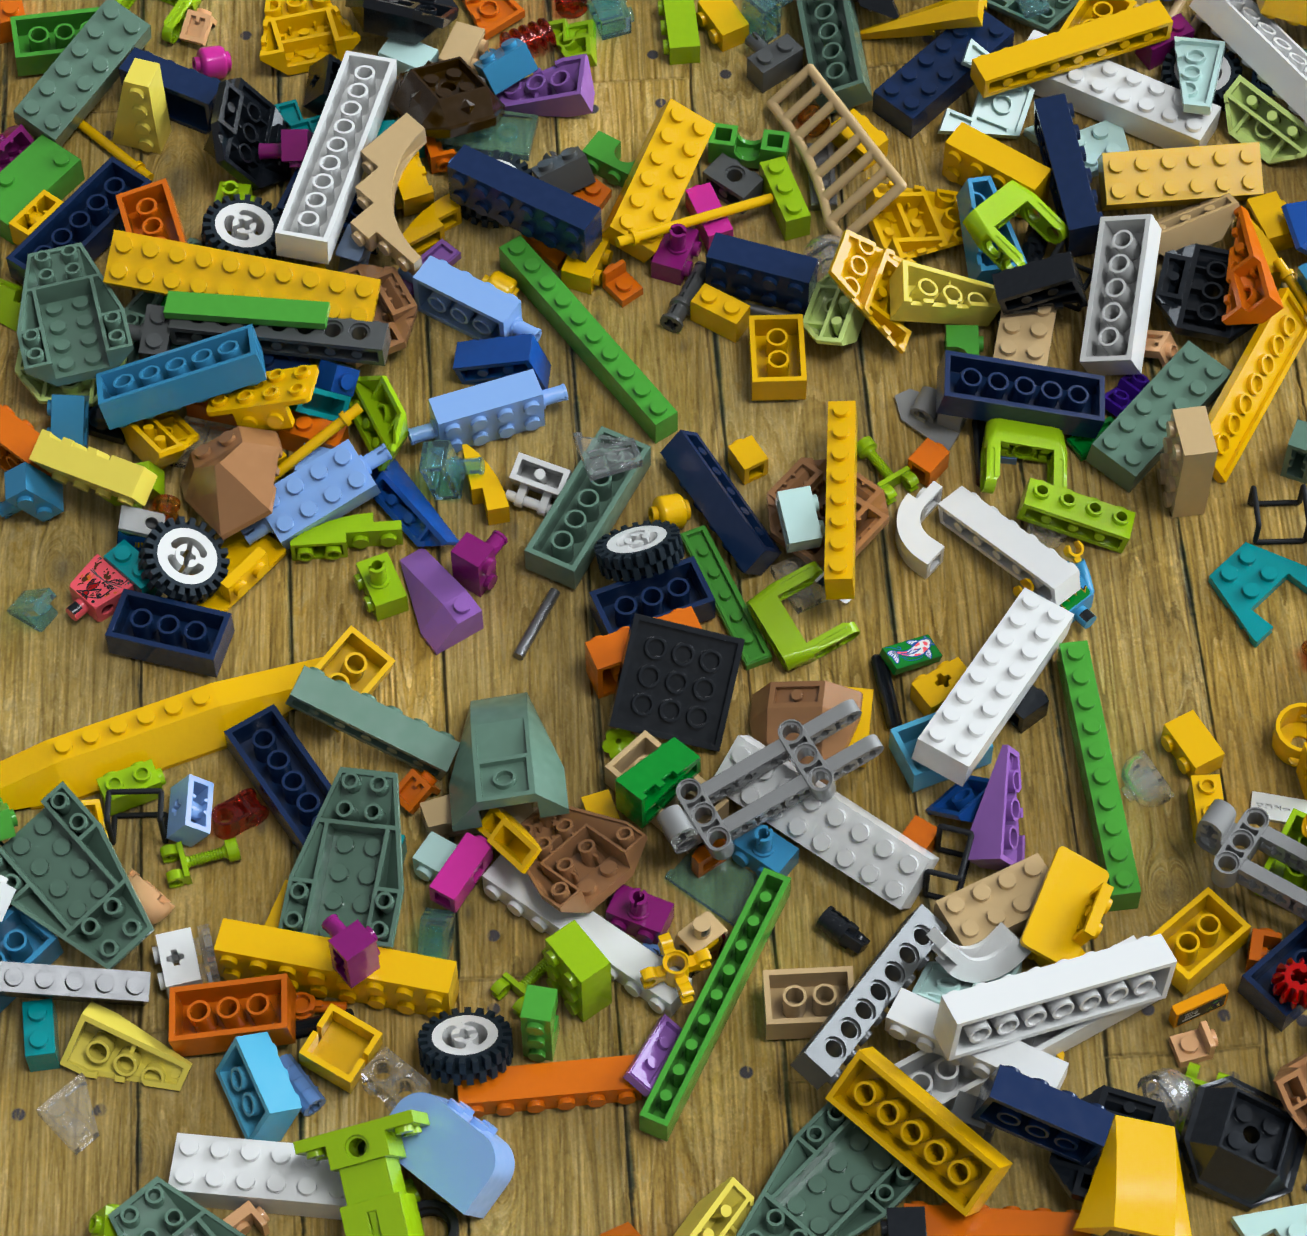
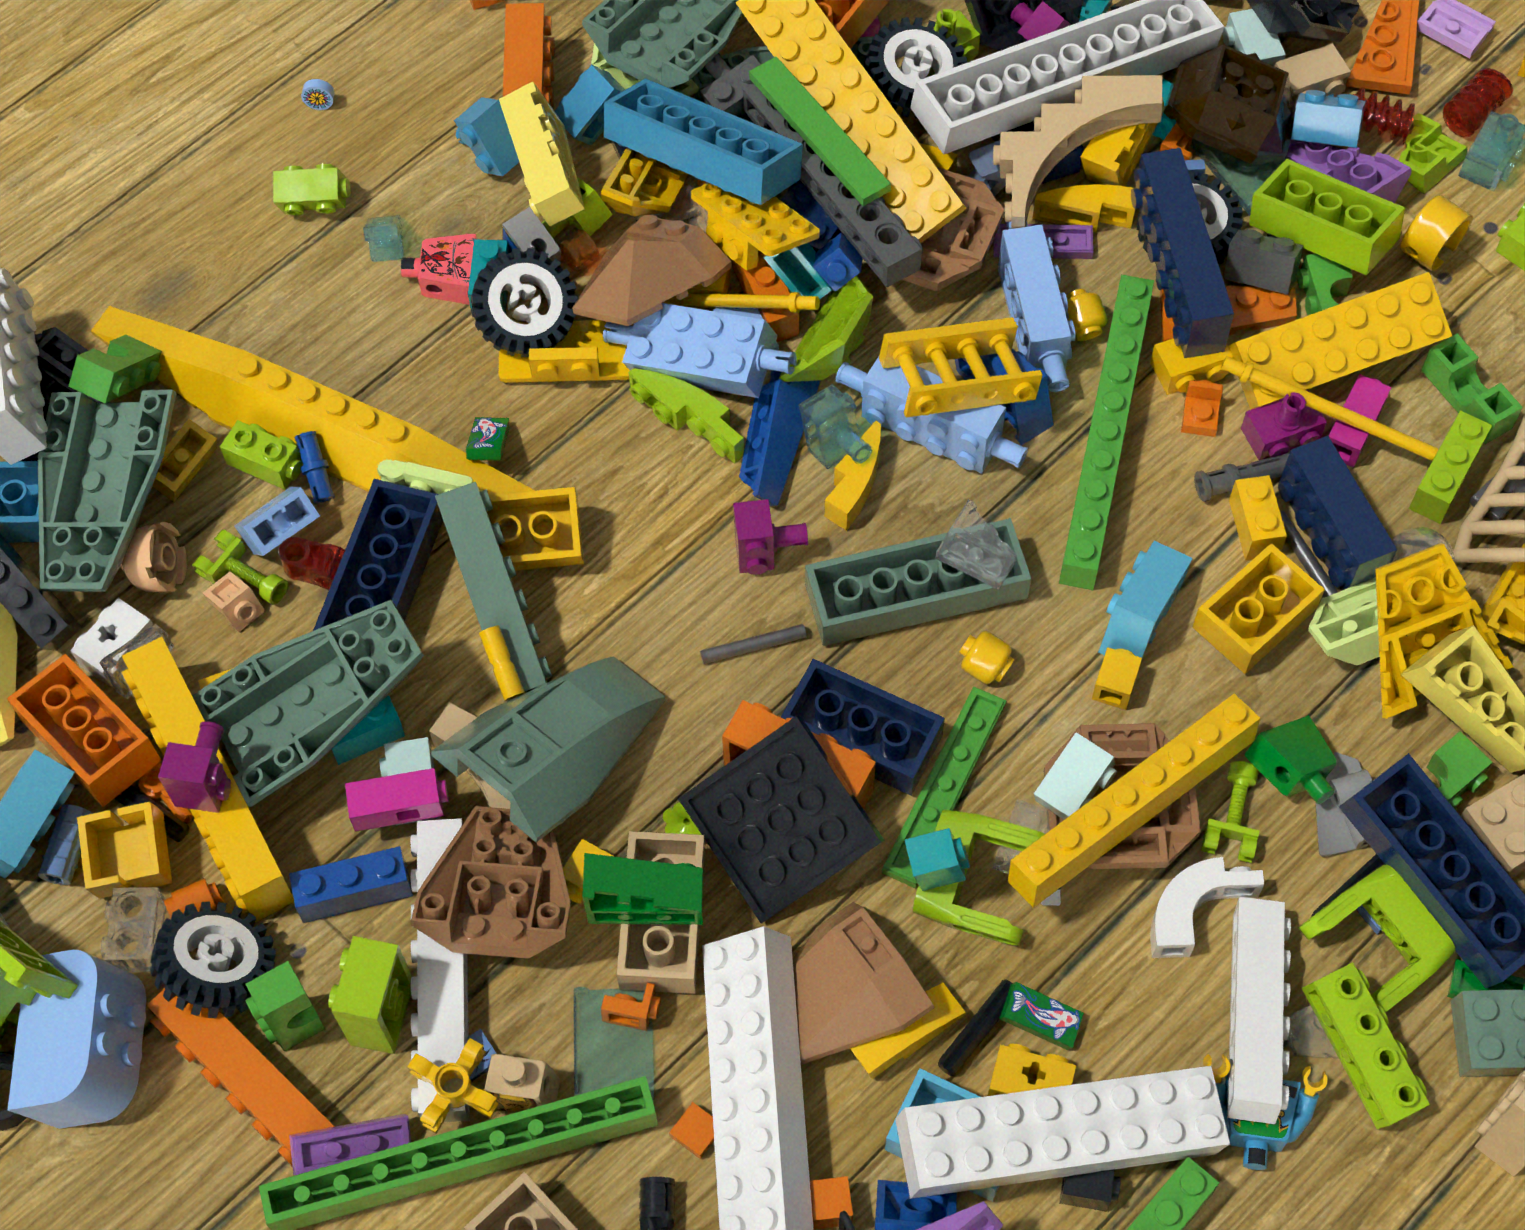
camera: 50 degrees right, 5 degrees up
black piece [104,788,169,845] -> none
dark blue brick [105,589,235,678] -> none
lime brick [353,552,409,622] -> none
orange bracket [399,768,441,814] -> none
medium lavender wedge [400,547,483,655] -> none
clear light blue slope [417,908,455,960] -> none
yellow slope [476,808,542,874] -> none
lime bar [490,947,547,1018] -> none
white brick [506,452,572,517] -> none
black wheel [594,520,685,582] -> none
magenta brick [605,884,674,945] -> none
light grey beam [657,699,884,860] -> none
dark blue brick [660,430,782,575] -> none
dark grey brick [702,153,763,214] -> none
dark azure brick [731,824,799,877] -> none
orange brick [907,438,950,487] -> none
none -> orange brick [164,878,224,918]
none -> light nougat bracket [203,571,265,632]
none -> blue brick [289,846,413,923]
none -> blue pin [294,431,335,504]
none -> yellowish green hinge [377,459,474,494]
none -> green tile [466,417,510,461]
none -> yellow piece [479,625,525,701]
none -> orange tile [669,1102,714,1159]
none -> yellow fence [879,317,1043,418]
none -> teal piece [905,828,970,891]
none -> medium azure wedge [1098,541,1193,662]
none -> green torso [1244,715,1337,804]
none -> lime brick [1249,159,1406,275]
none -> yellow piece [1401,195,1473,271]

